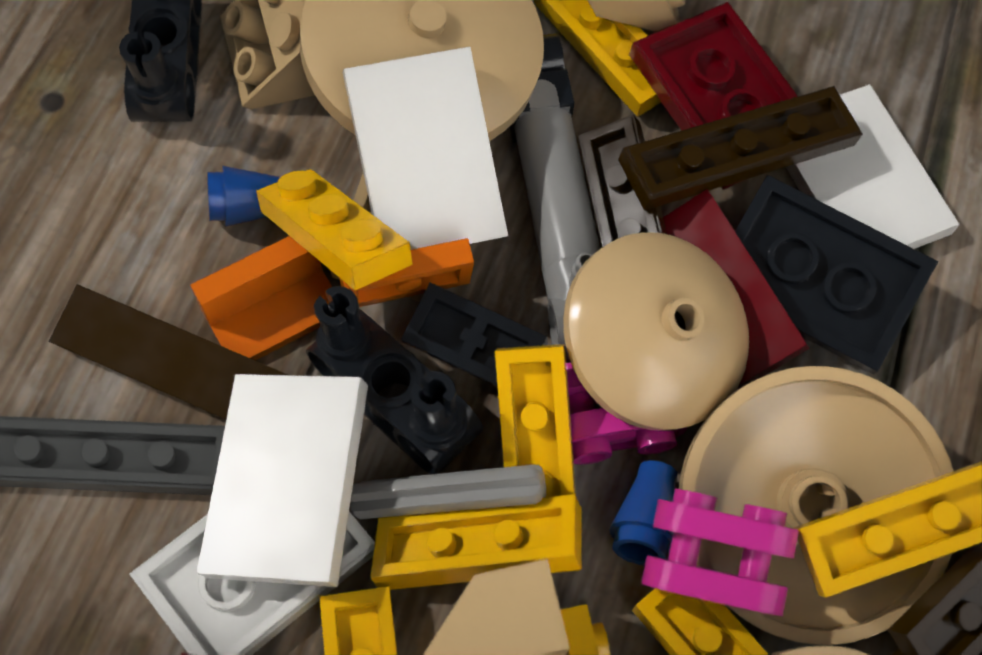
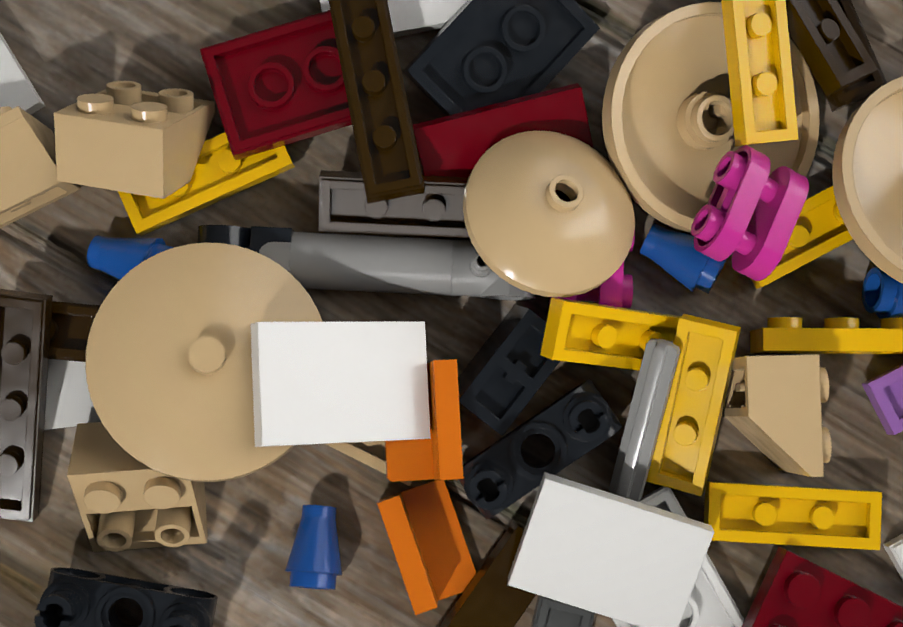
camera: 80 degrees left, 20 degrees up
yellow plate [256,169,413,291] -> none

